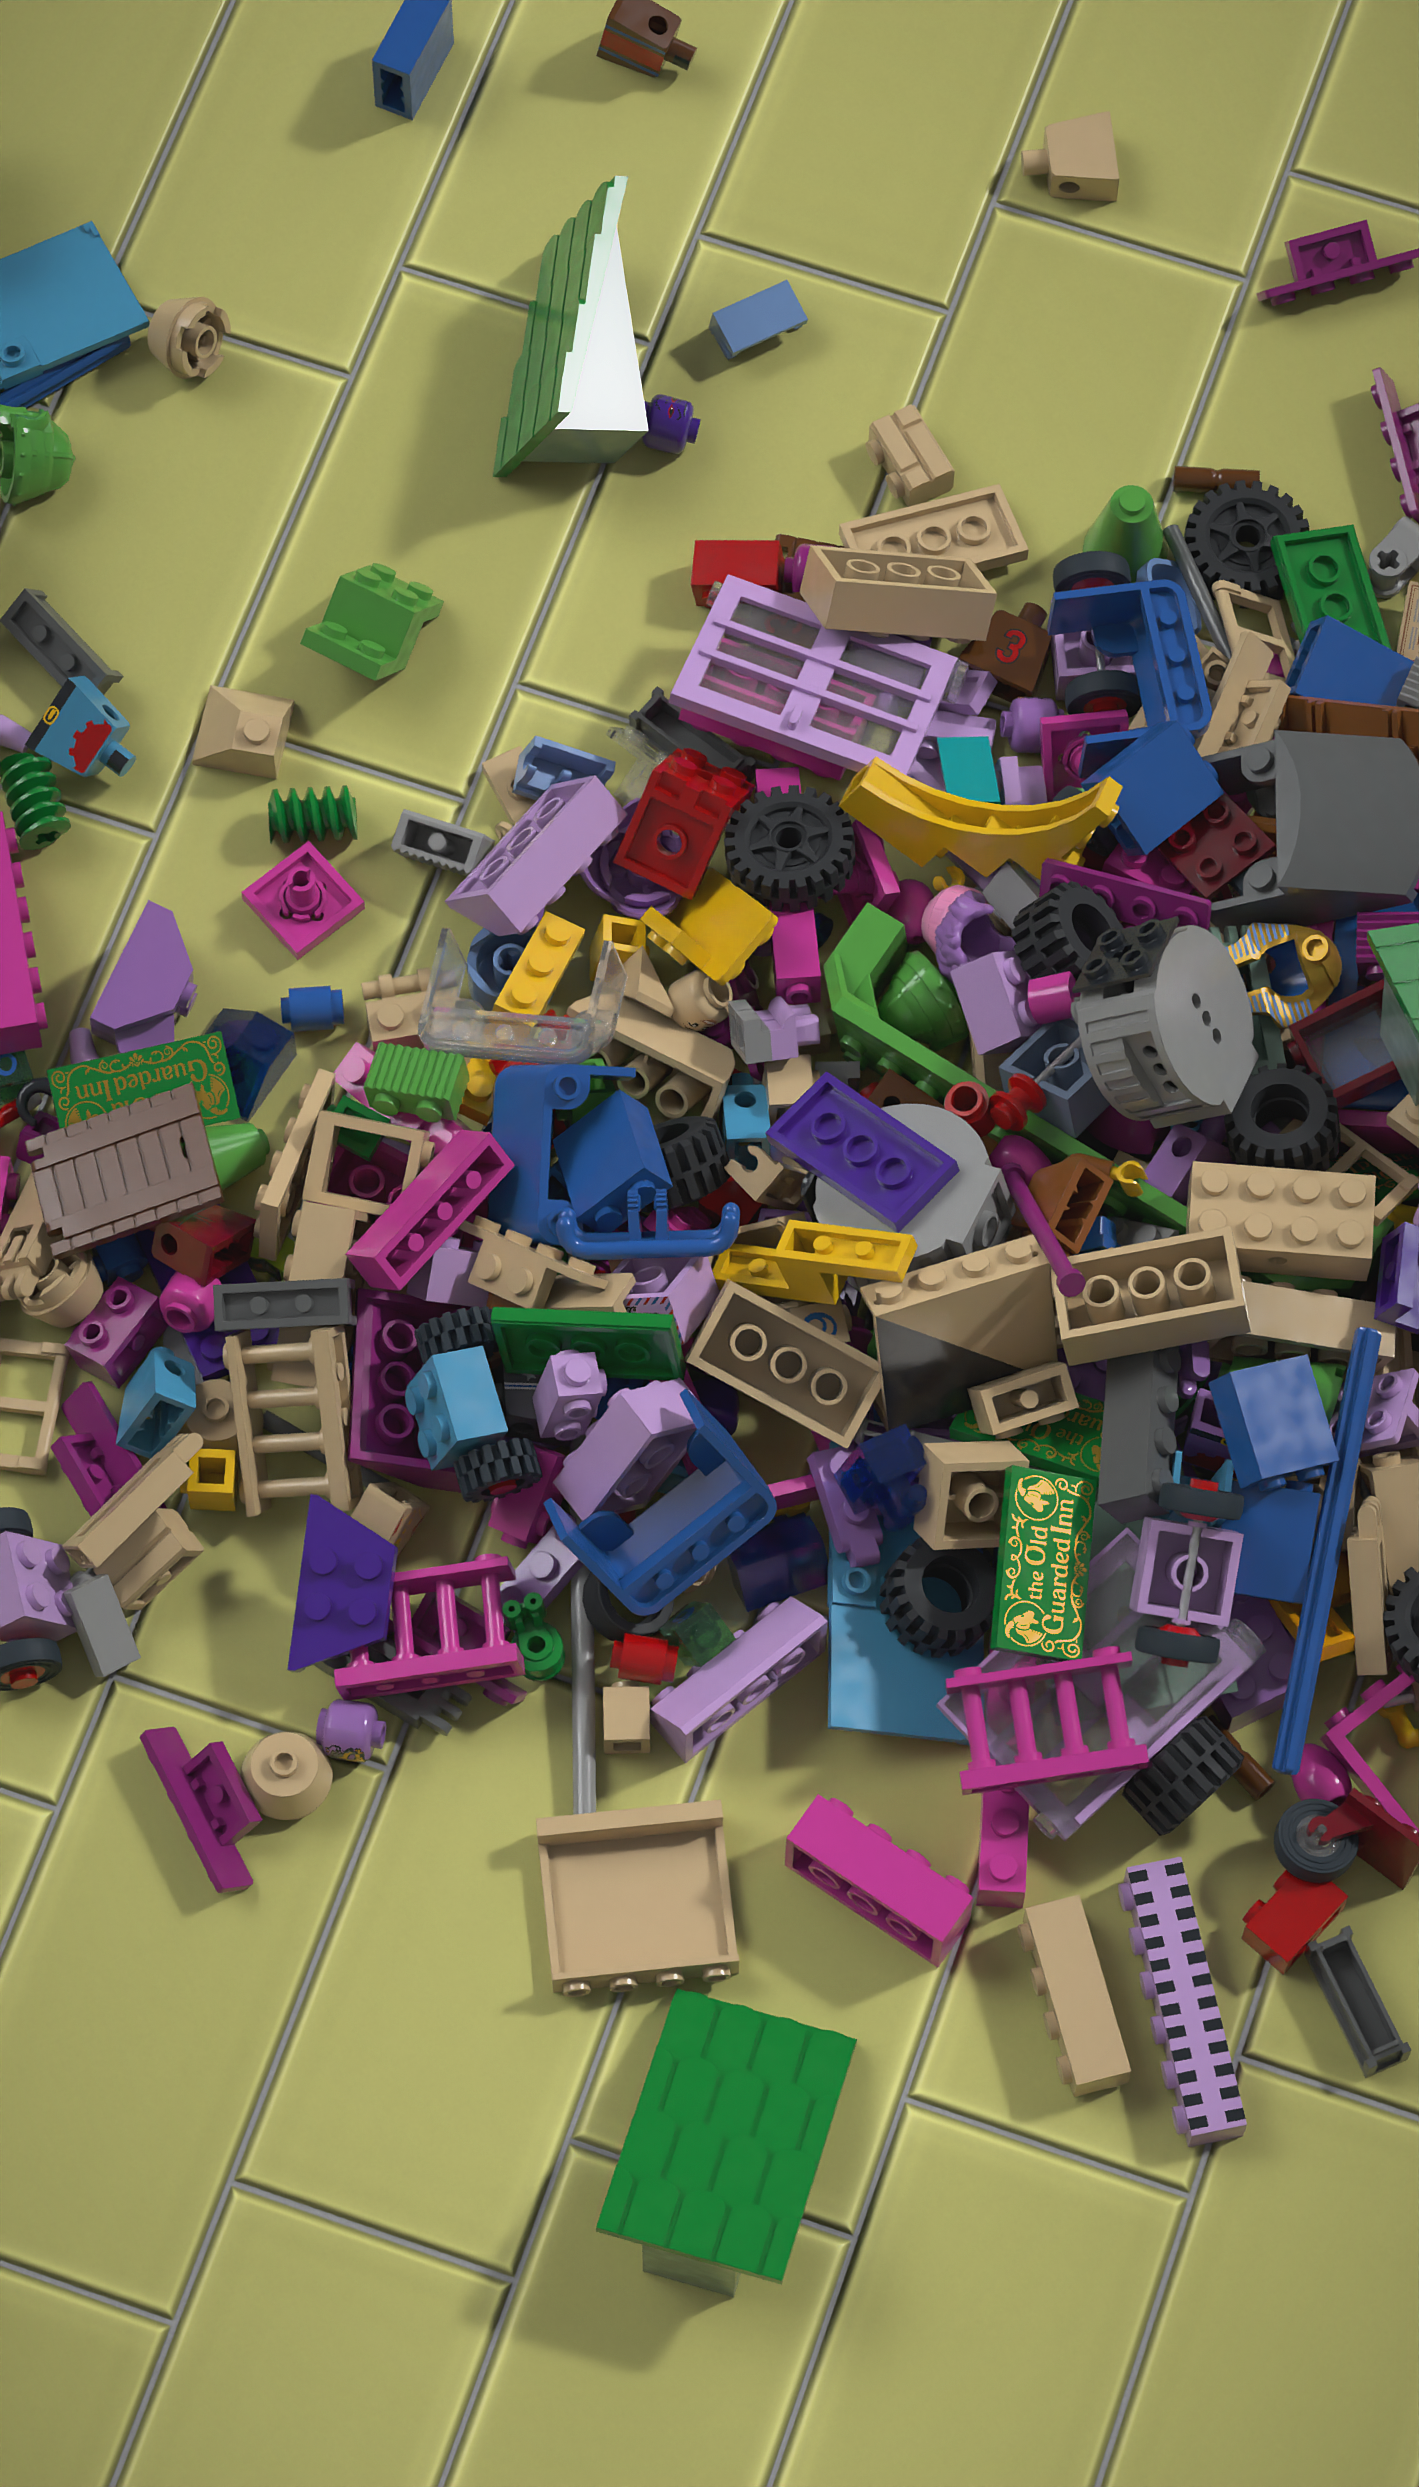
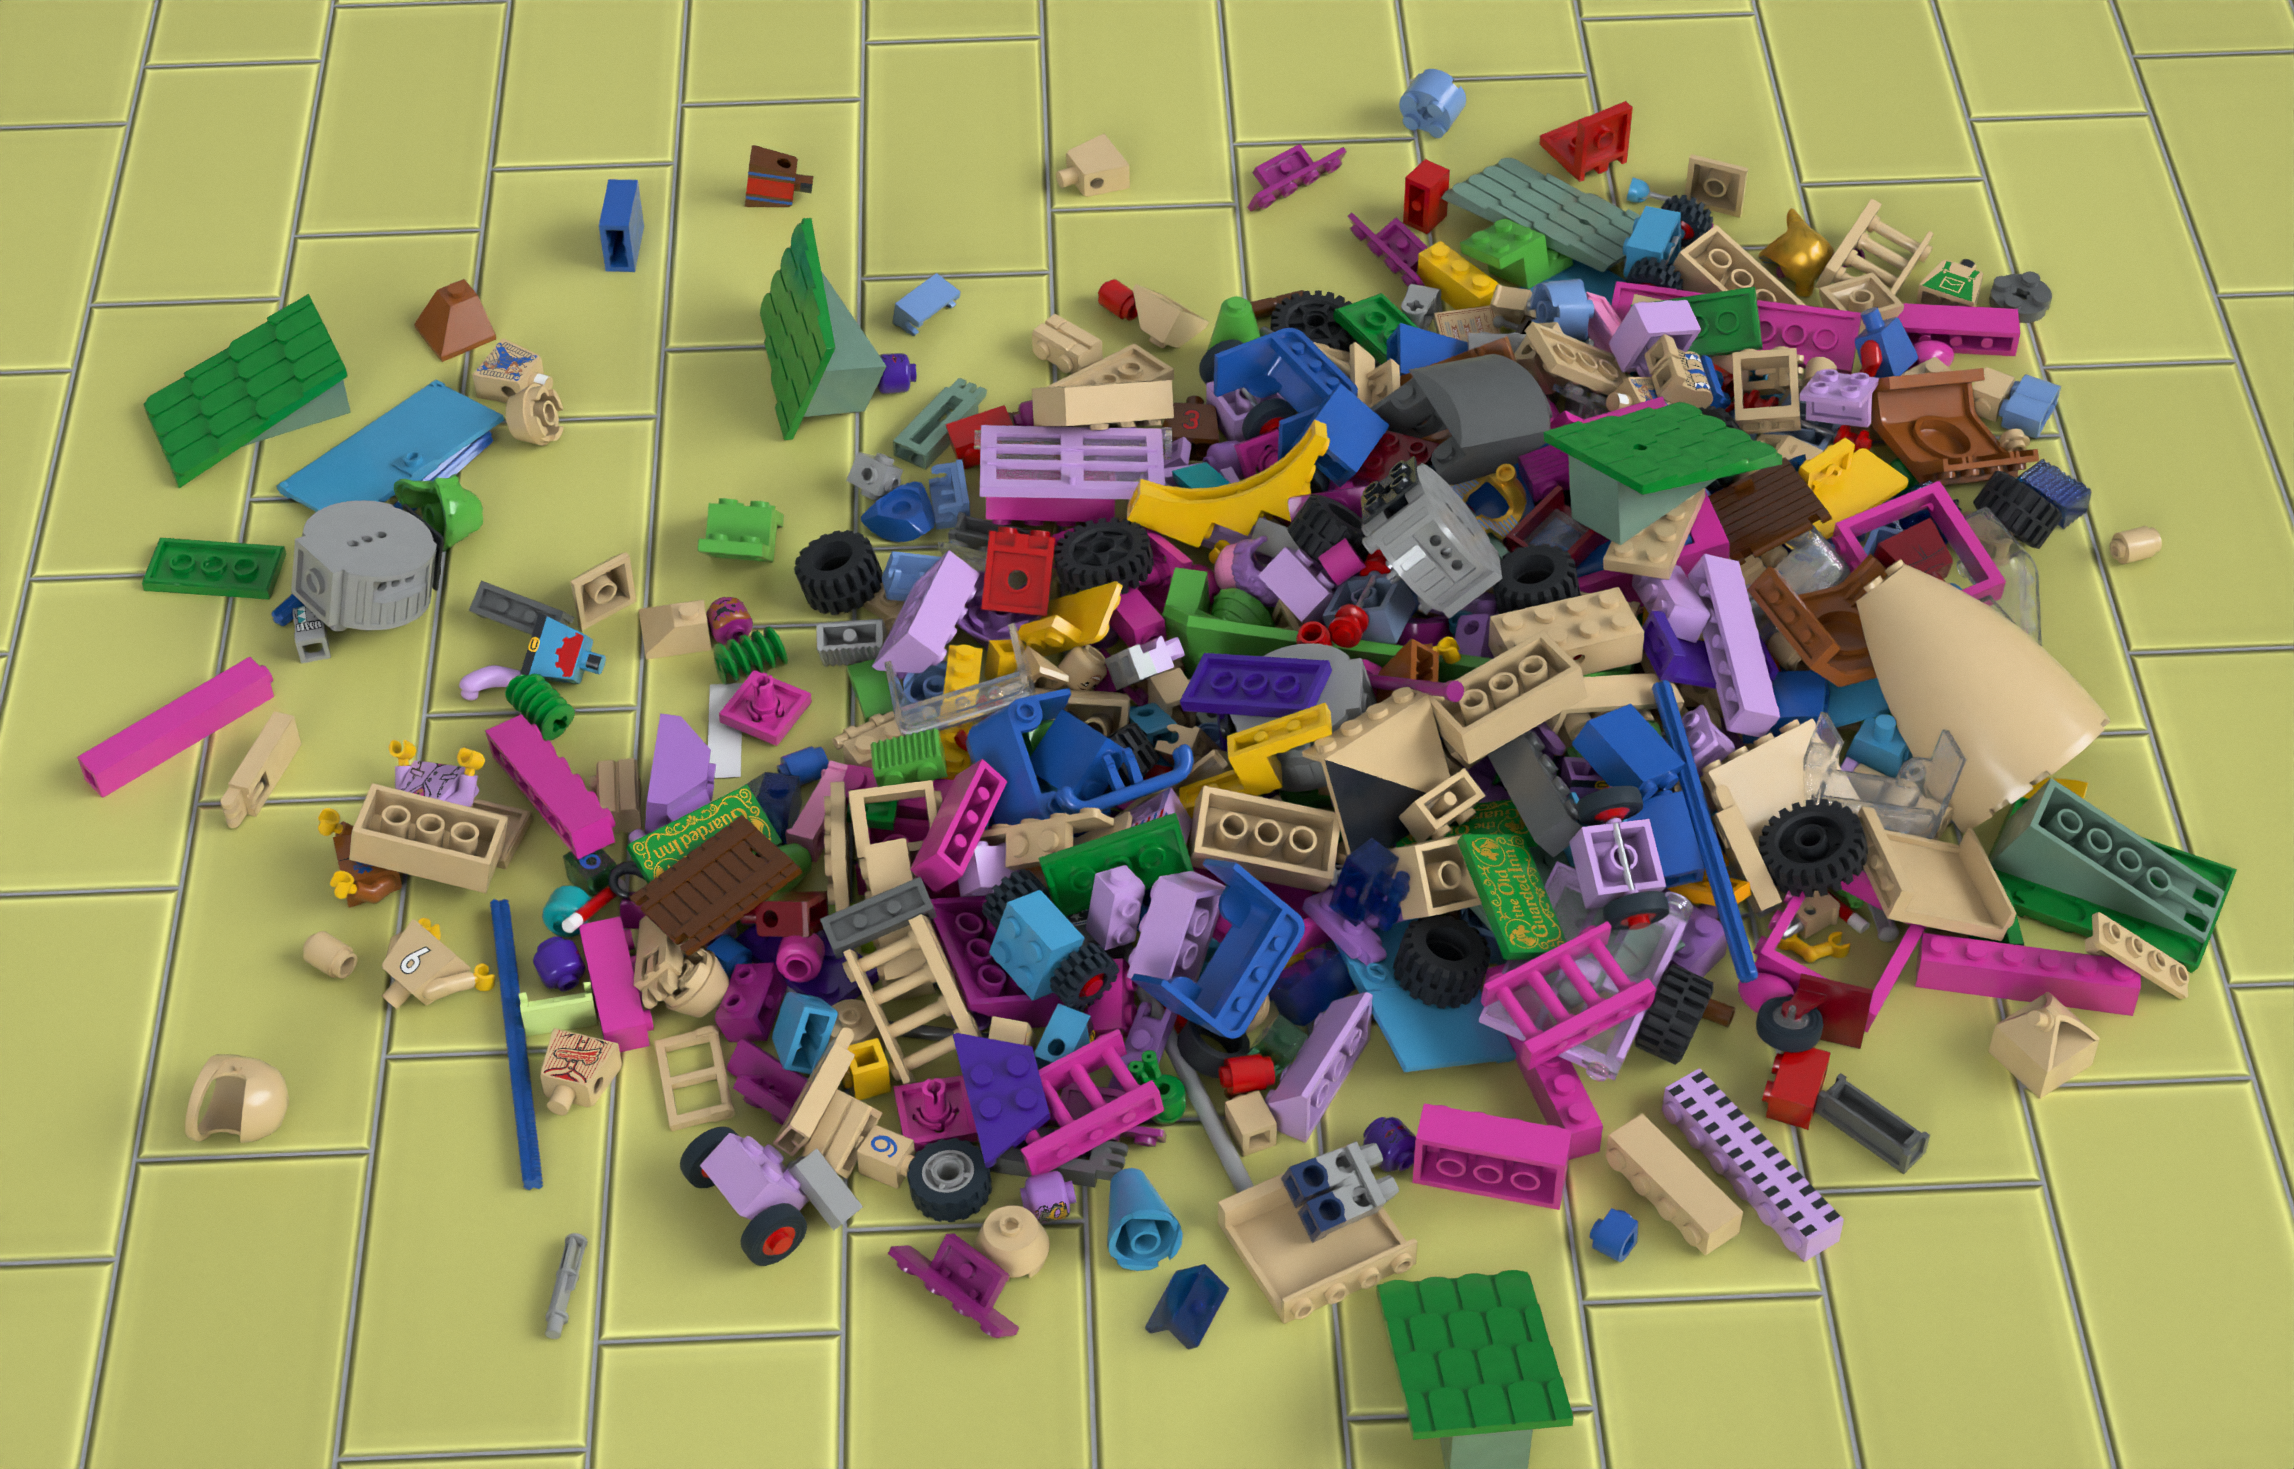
camera: 20 degrees left, 20 degrees down
none -> dark orange slope [414,279,496,362]
none -> tan torso [472,339,553,403]
none -> tan slope [570,552,636,631]
none -> tan brick [590,758,642,834]
none -> magenta head [706,597,753,645]
none -> white sticker [708,683,743,778]
none -> bright pink container [785,761,848,862]
none -> black tyre [794,530,883,615]
none -> light grey brick [846,452,903,501]
none -> bright green slope [847,659,898,723]
none -> tan brick [857,1124,915,1189]
none -> blue hat [861,481,935,542]
none -> sand green hinge [893,378,987,469]
none -> dark pink plate [894,1075,979,1152]
none -> black wheel [907,1138,992,1222]
none -> medium blue hinge [929,459,970,530]
none -> dark azure torso [1034,1003,1096,1083]
none -> red brick [1098,279,1138,321]
none -> dark azure cone [1107,1168,1183,1271]
none -> tan slope [1133,284,1209,349]
none -> clear blue panel [1145,1264,1230,1349]
none -> hips [1281,1141,1399,1243]
none -> dark purple head [1363,1117,1416,1172]
none -> blue plate [1589,1208,1638,1263]

